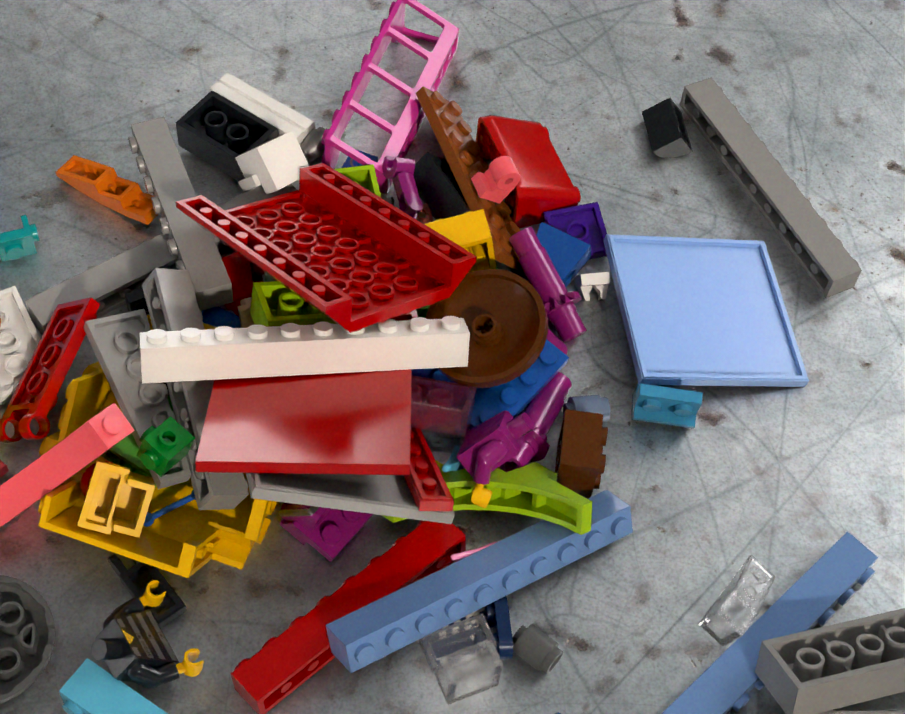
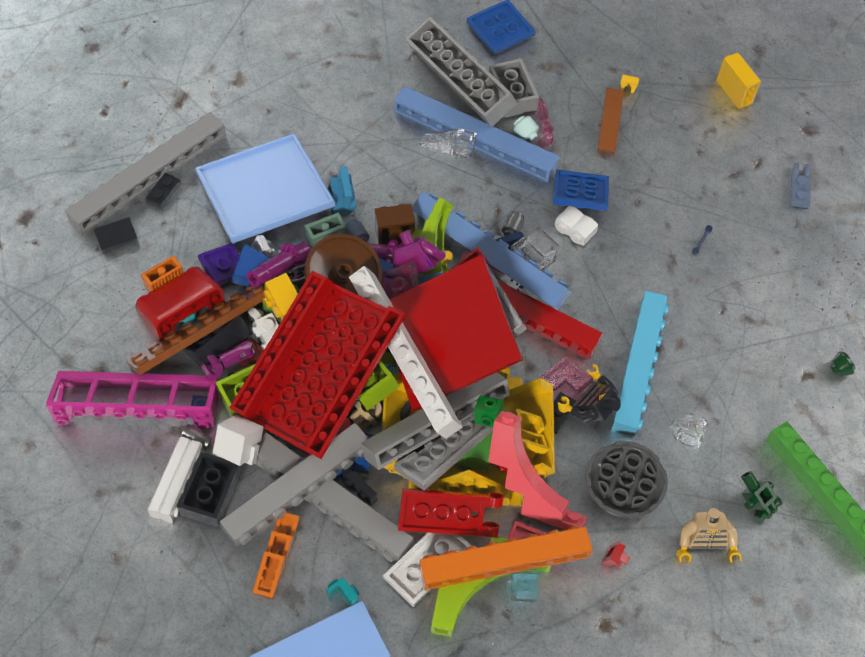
camera: 105 degrees left, 5 degrees up
coral leg [471,156,521,204] -> none
none -> orange brick [140,255,184,293]
none -> black plate [145,173,181,210]
none -> sand green brick [304,212,347,249]
none -> clear pink plate [537,357,593,393]

